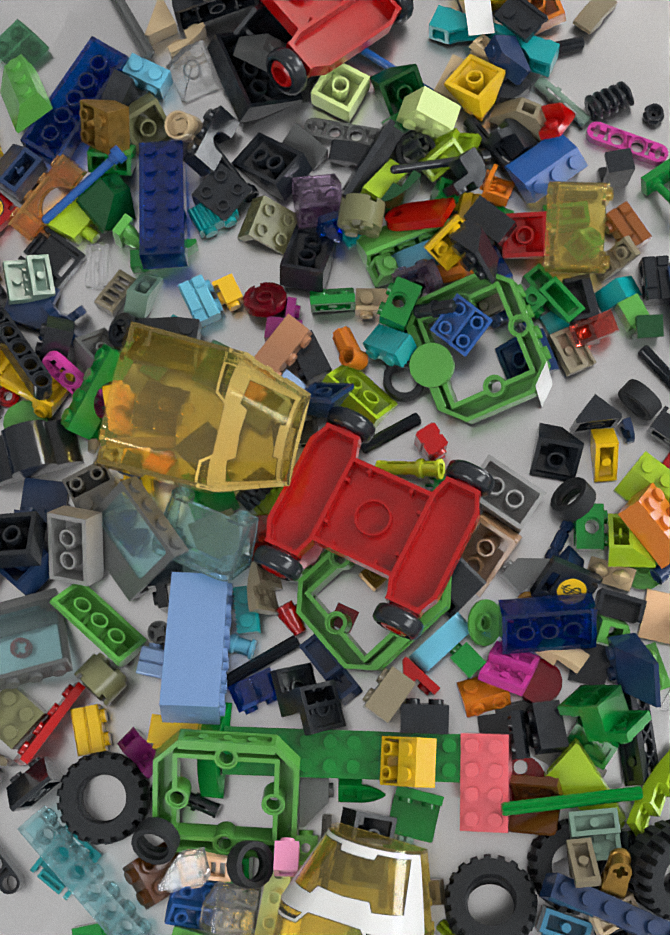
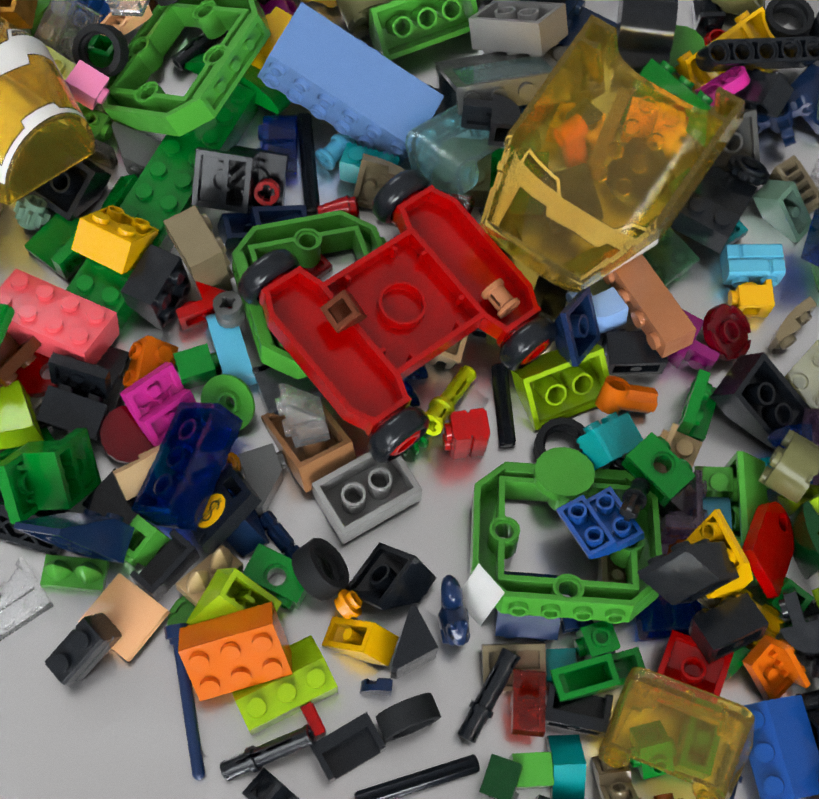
camera: 105 degrees right, 10 degrees down
none -> dark grey wheel [213,291,245,328]
none -> red bush [254,178,280,206]
none -> clear slope [275,383,330,448]
none -> copper slope [320,289,367,333]
none -> light orange plate [334,589,363,620]
none -> dark blue animal [438,575,470,646]
none -> black pin [457,647,521,743]
none -> black brick [461,94,521,148]
none -> nougat bush [481,278,521,319]
none -> dark tan slope [768,296,817,352]

